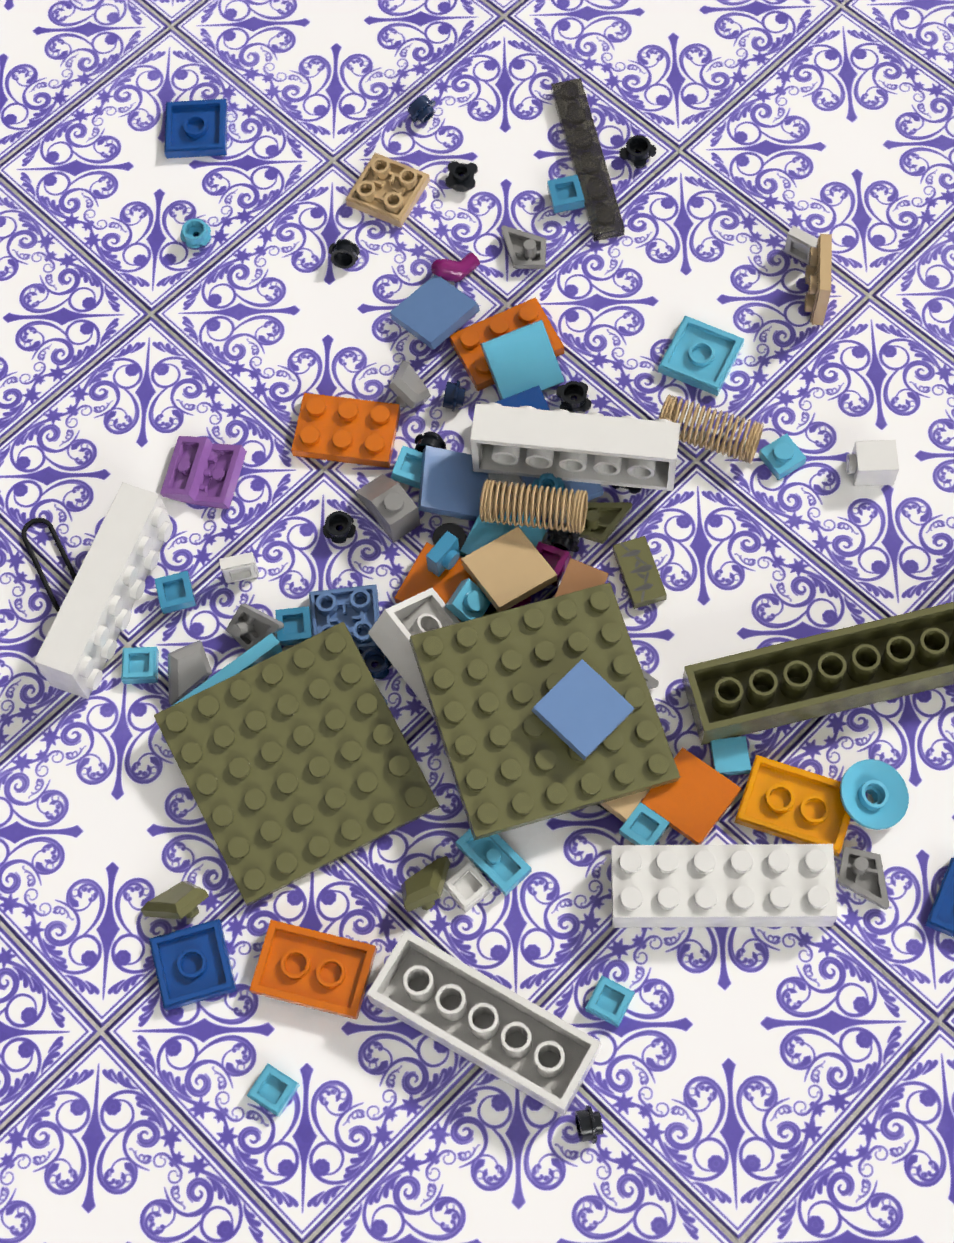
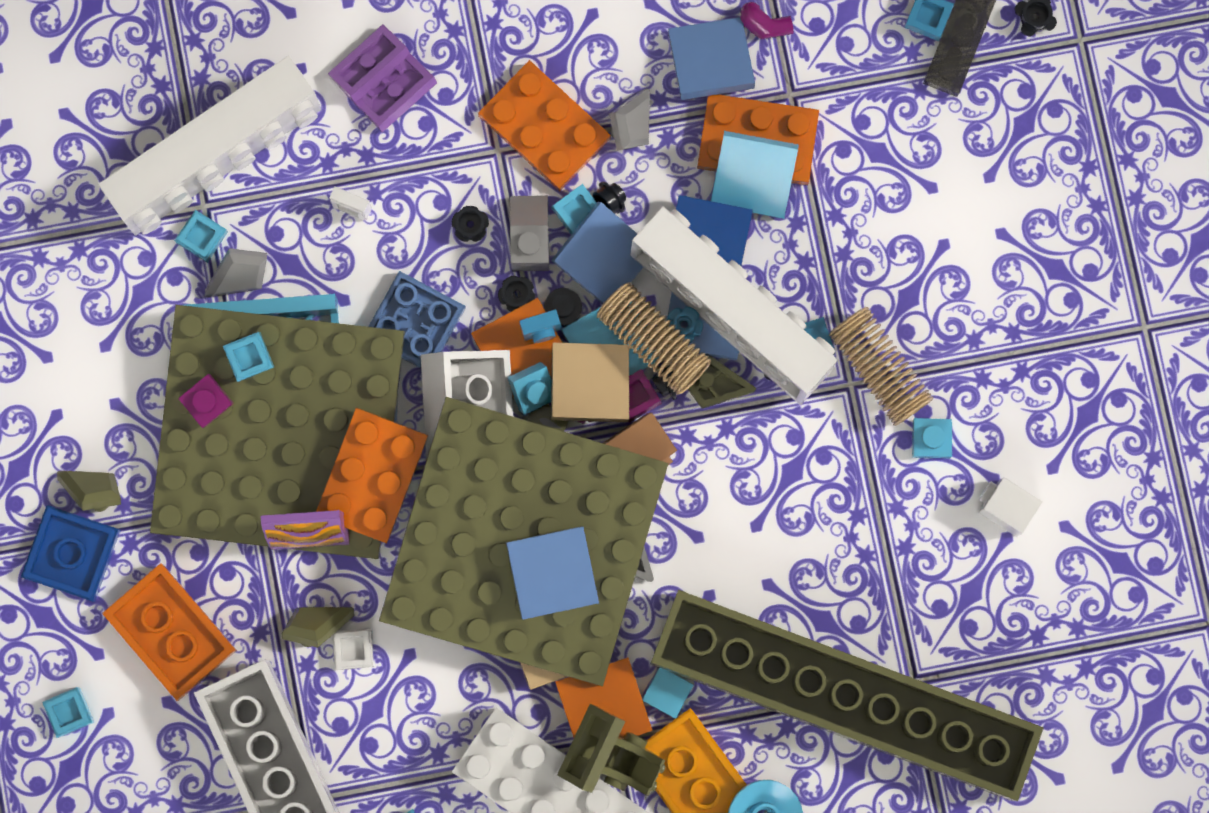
camera: 25 degrees right, 15 degrees up
black piece [21,518,76,612] -> none
dark azure plate [154,571,196,614] -> none
light grey piece [226,603,284,651] -> none
dark azure plate [275,606,312,646] -> none
dark blue plate [361,647,392,680] -> none
dark blue plate [443,380,466,412] -> none
medium azure plate [455,829,532,896] -> none
light grey piece [501,225,547,269] -> none
black plate [556,381,592,412] -> none
olive tile [612,536,667,609] -> none
medium azure plate [619,802,670,845] -> none
medium azure tile [658,315,744,396] -> none
white tile [784,225,818,265] -> none
tan tile [804,234,832,325] -> none
none -> magenta plate [178,374,234,428]
none -> medium azure tile [223,332,275,382]
none -> slope [261,510,349,550]
none -> orange plate [316,408,429,544]
none -> black plate [498,276,535,312]
none -> olive tile [557,704,665,796]

